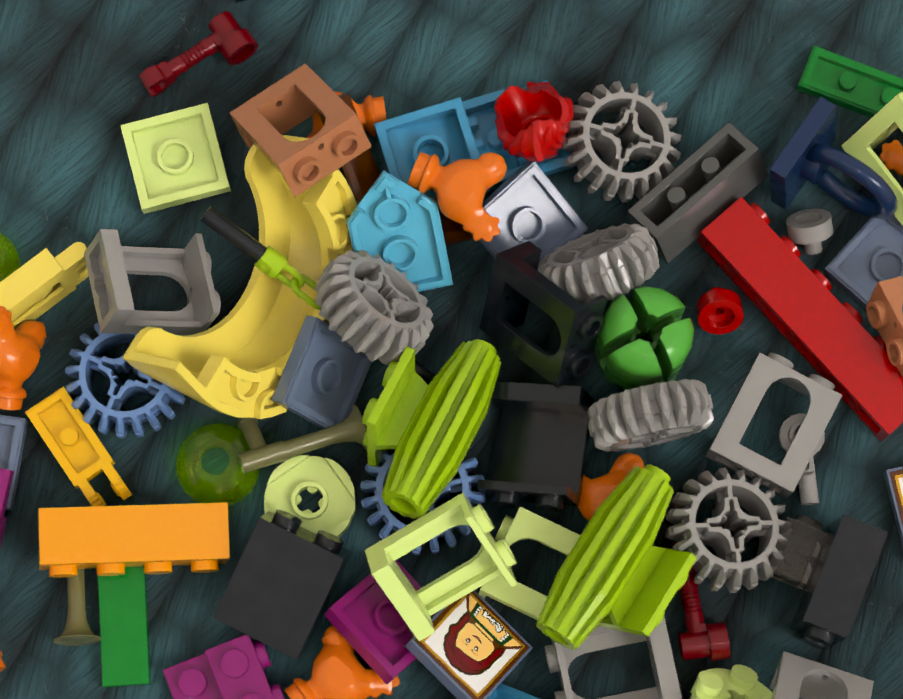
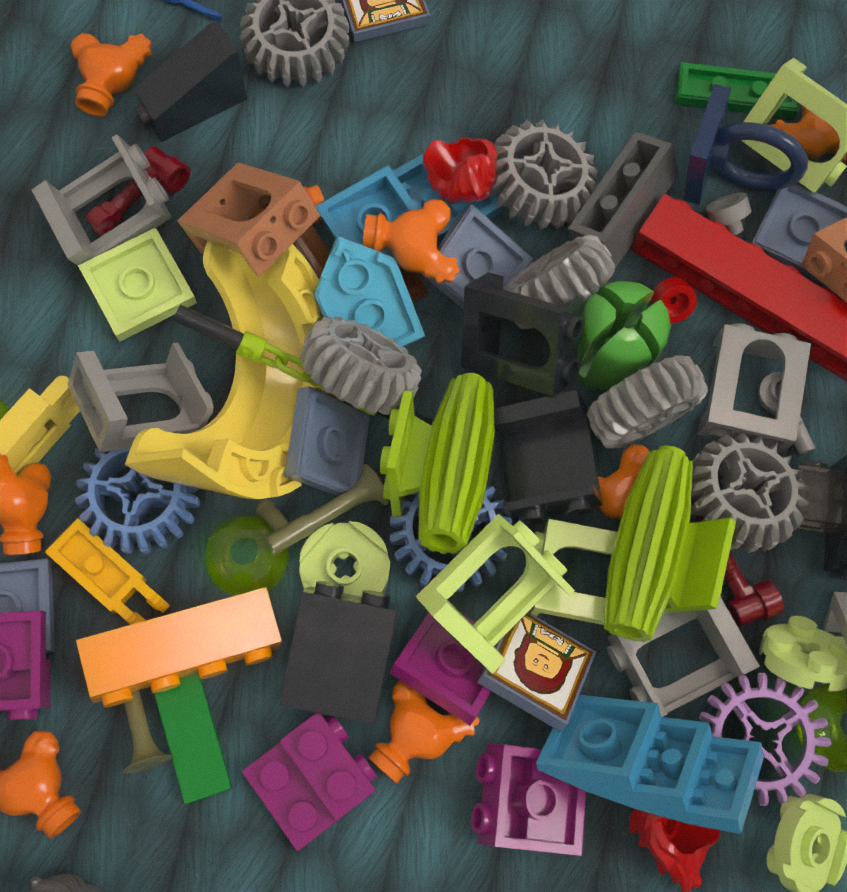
camera: 20 degrees left, 5 degrees down
none -> light grey panel [31,134,172,265]

